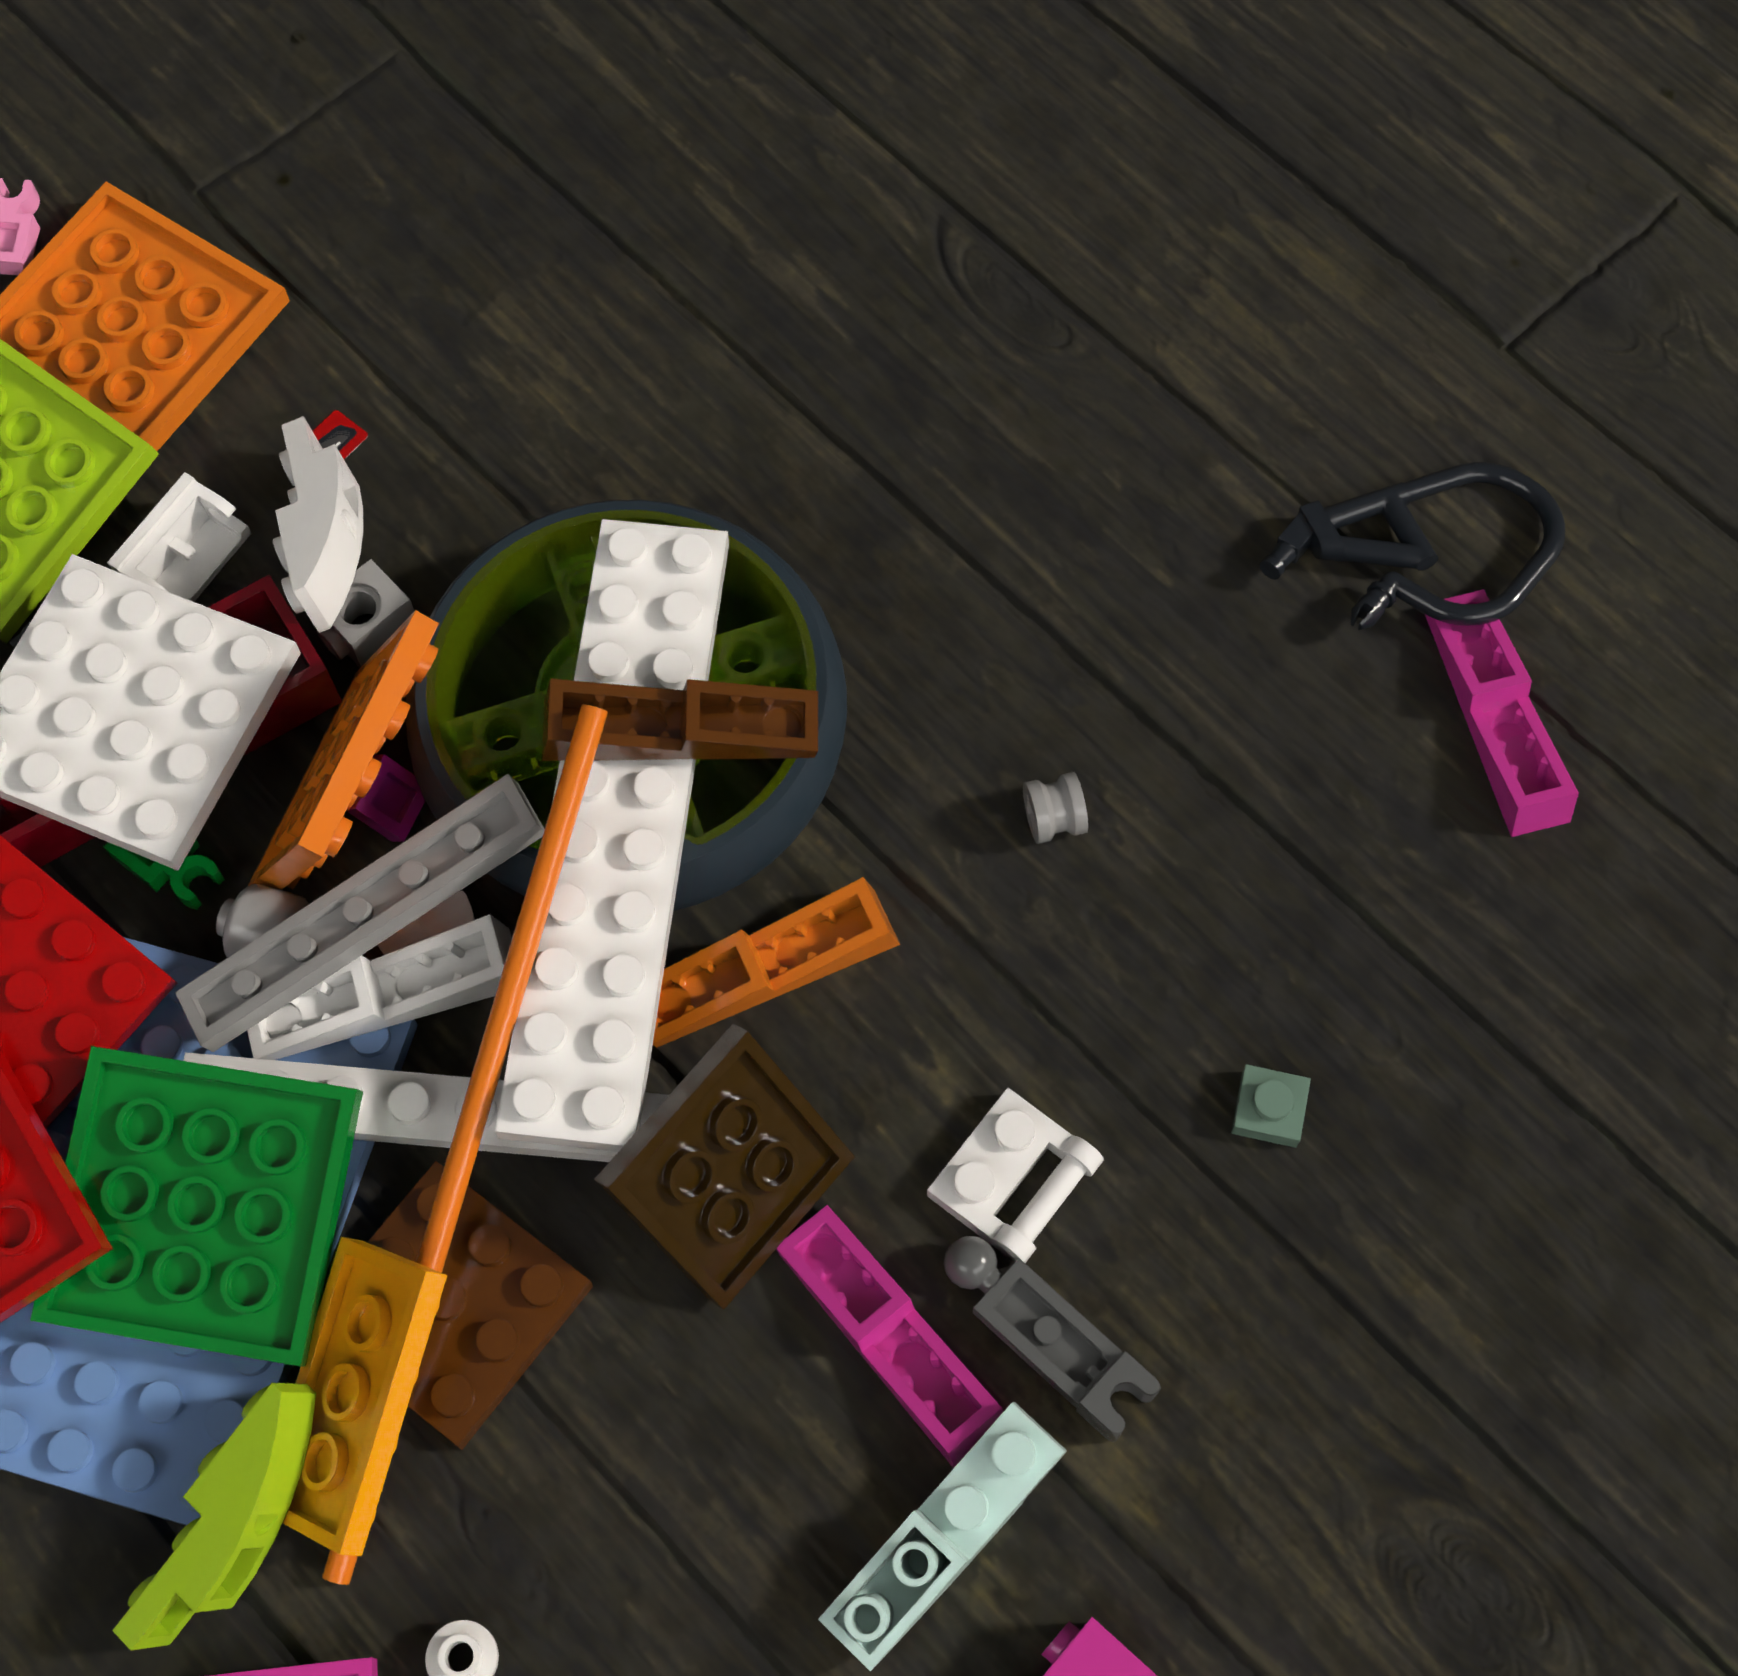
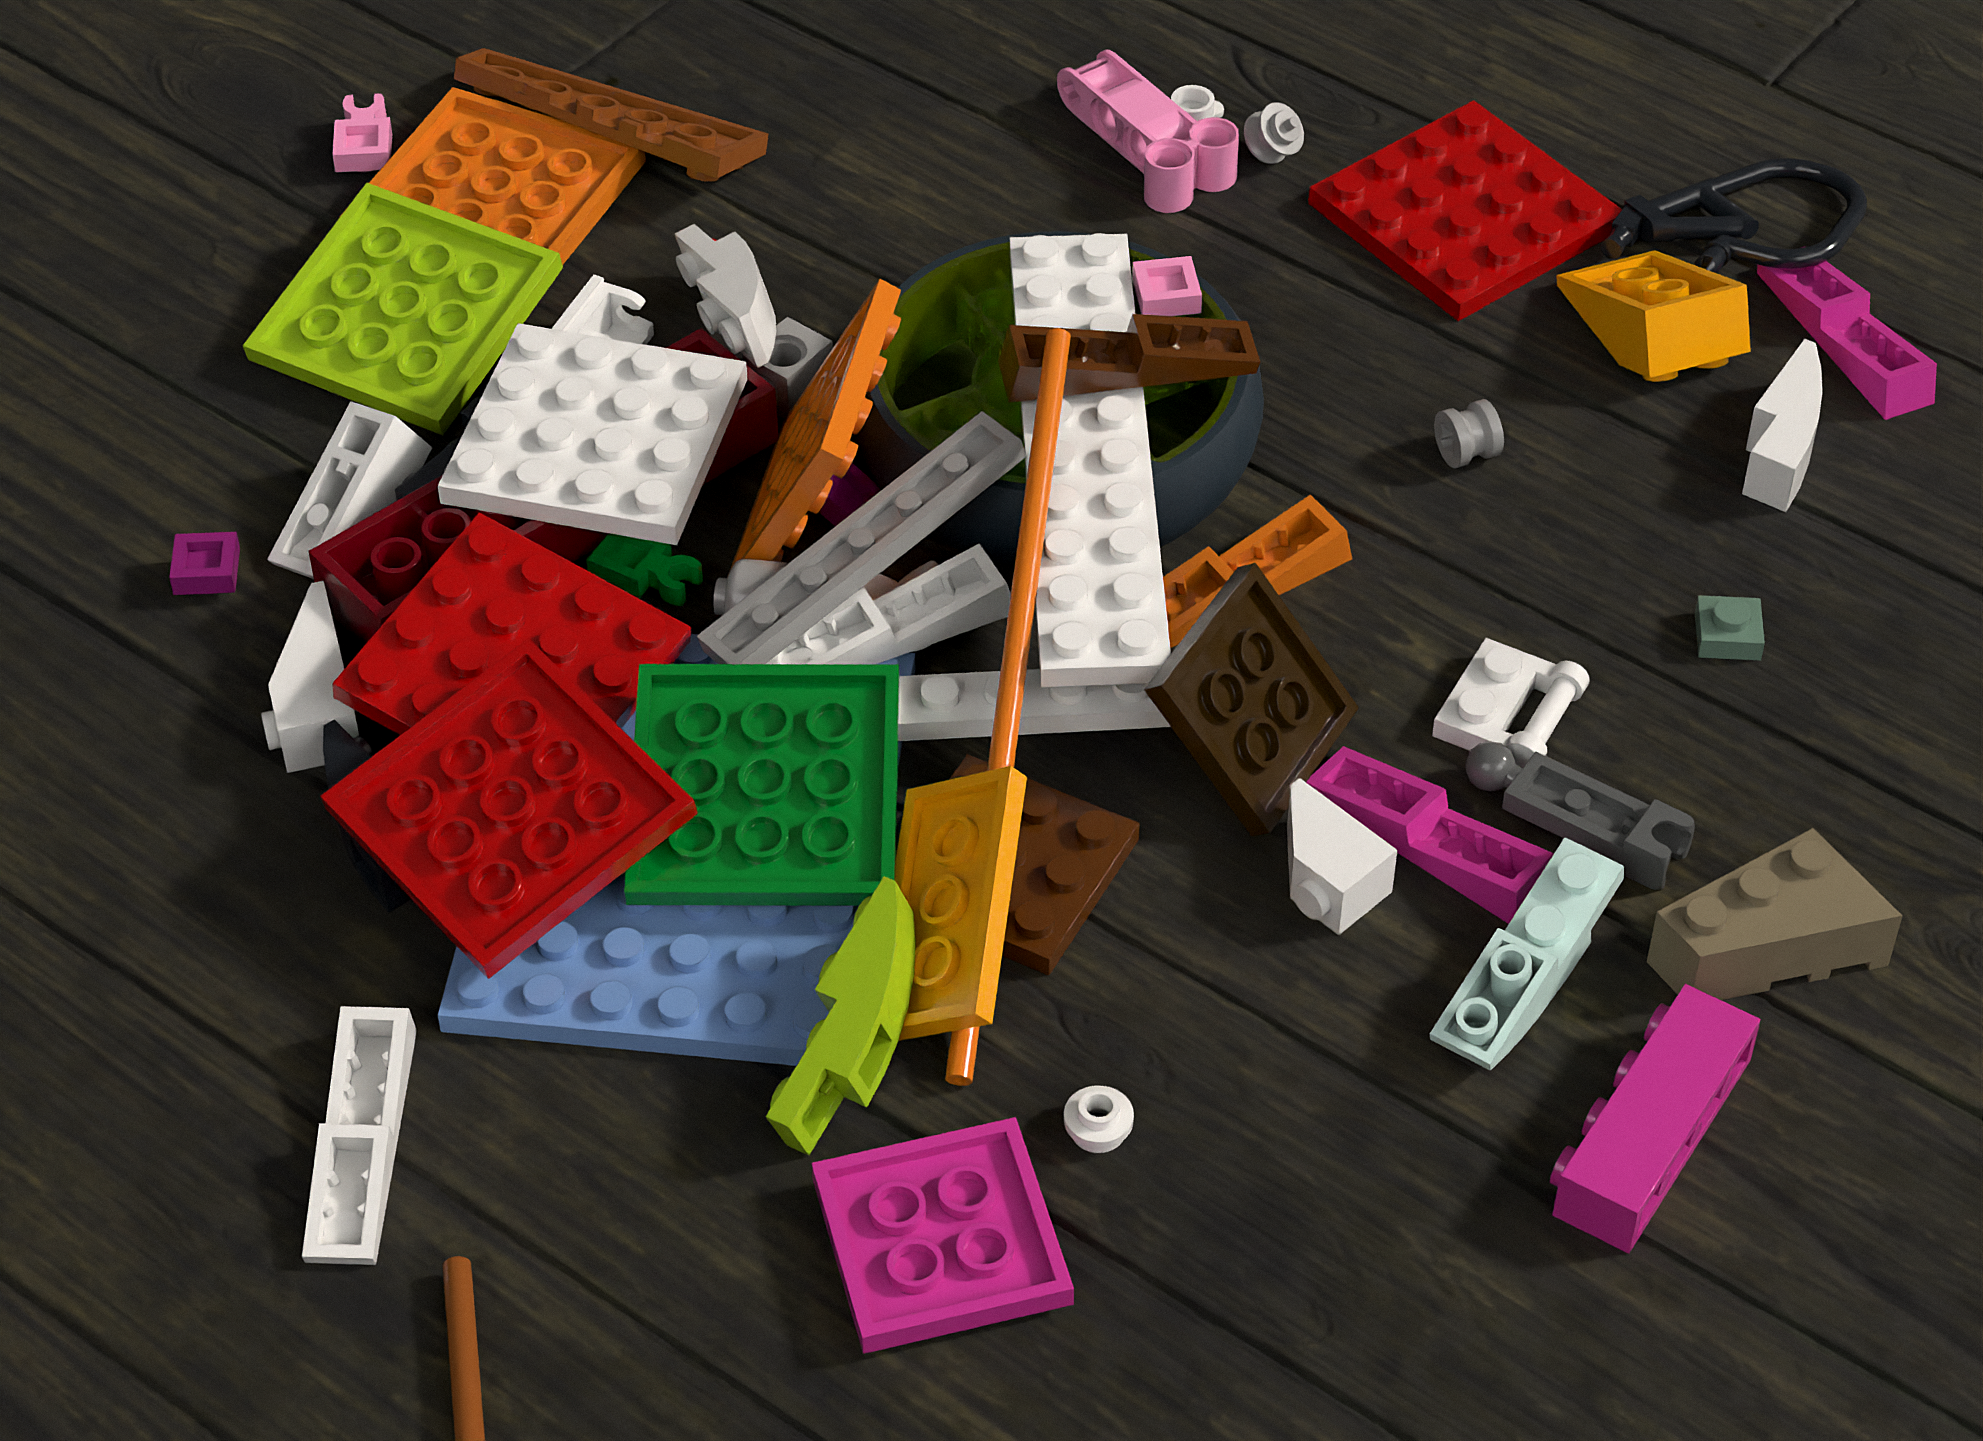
camera: 10 degrees left, 20 degrees down
none -> dark orange wing [454,48,769,181]
none -> bright pink piece [1057,50,1239,213]
none -> bright pink plate [1132,256,1202,316]
none -> white plate [1171,85,1224,121]
none -> light grey wheel [1244,103,1304,164]
none -> white slope [1287,778,1397,935]
none -> red plate [1308,100,1622,321]
none -> light orange slope [1556,250,1751,382]
none -> dark tan wedge [1647,828,1903,1000]
none -> white slope [1742,339,1822,512]

